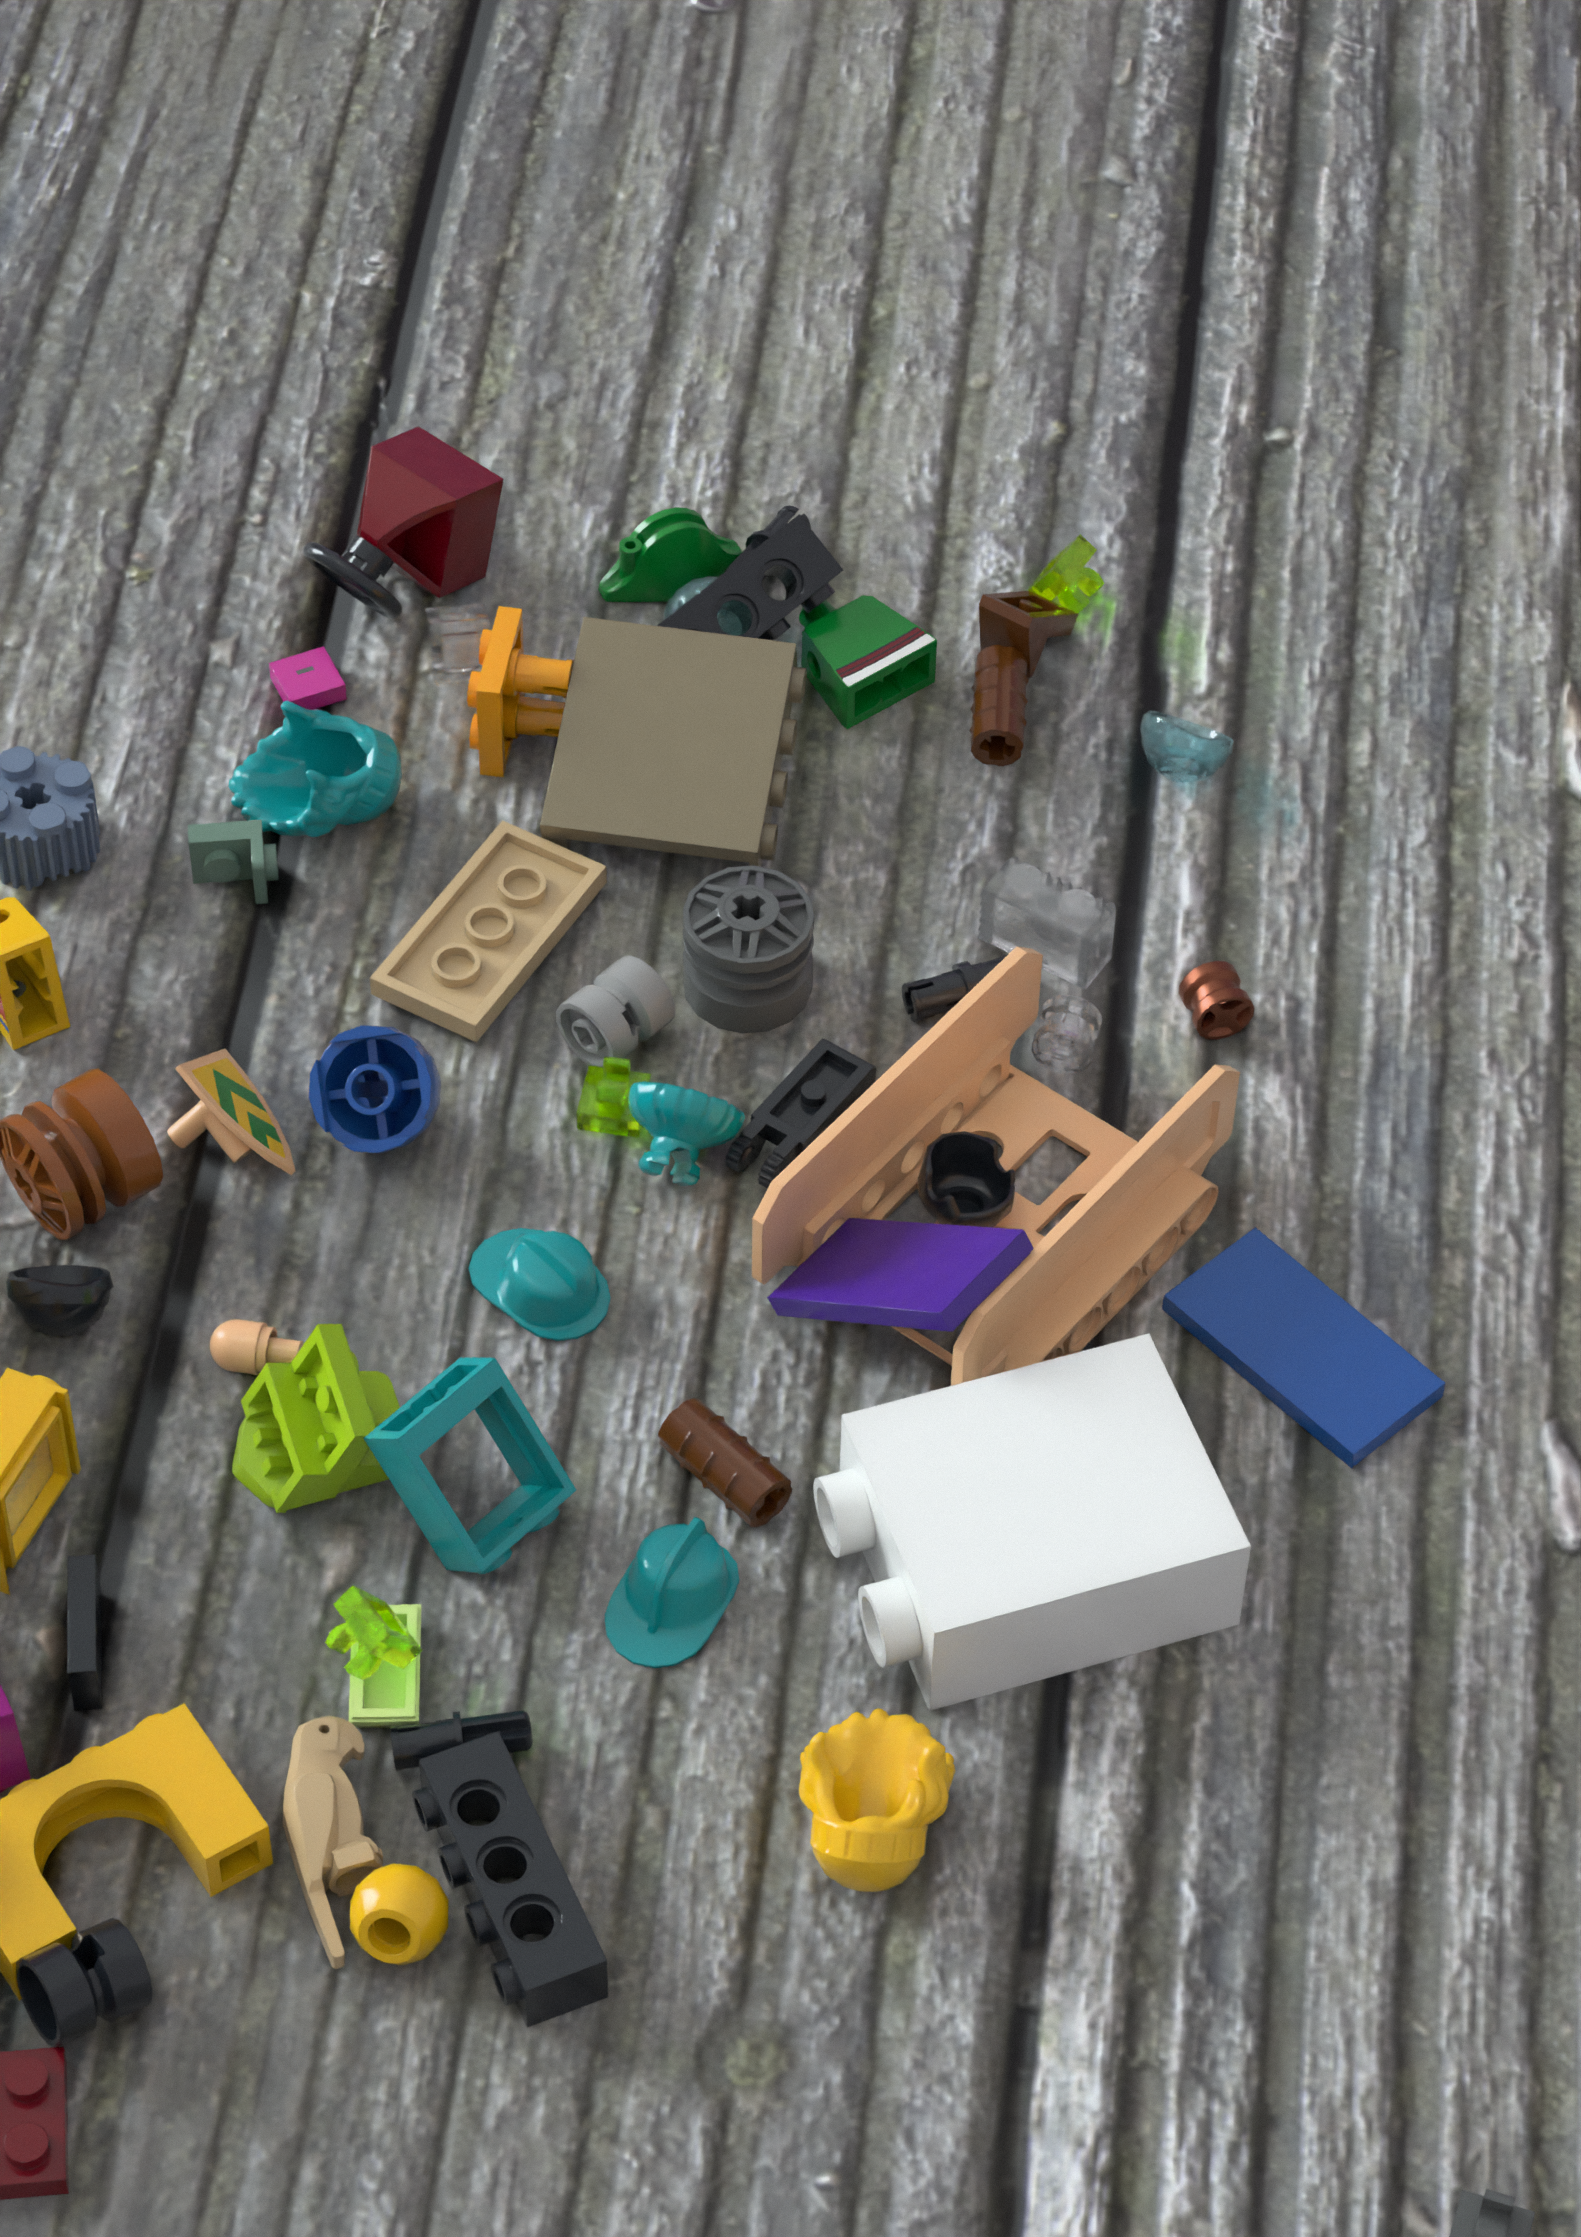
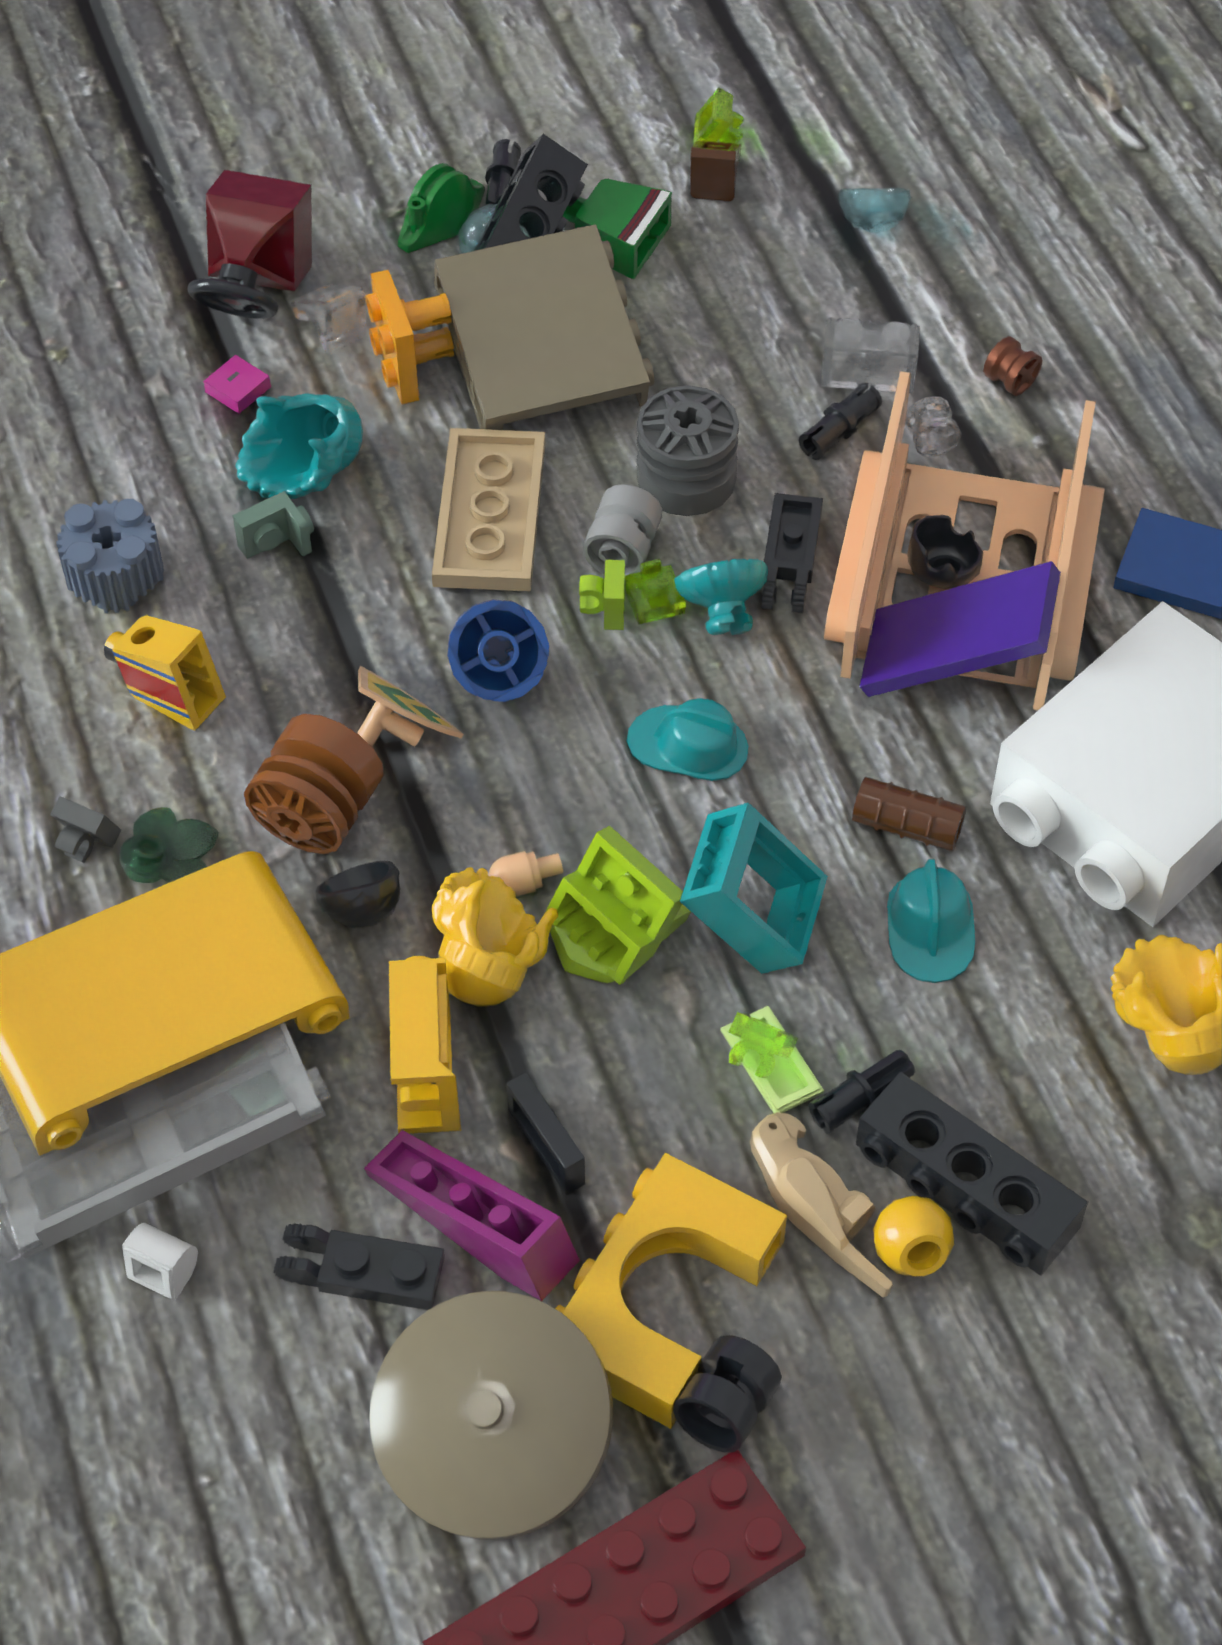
camera: 25 degrees left, 5 degrees up
reddish brown axle [969,645,1029,766] -> none
none -> yellow hair [431,867,558,1006]
none -> lime tile [579,560,625,630]

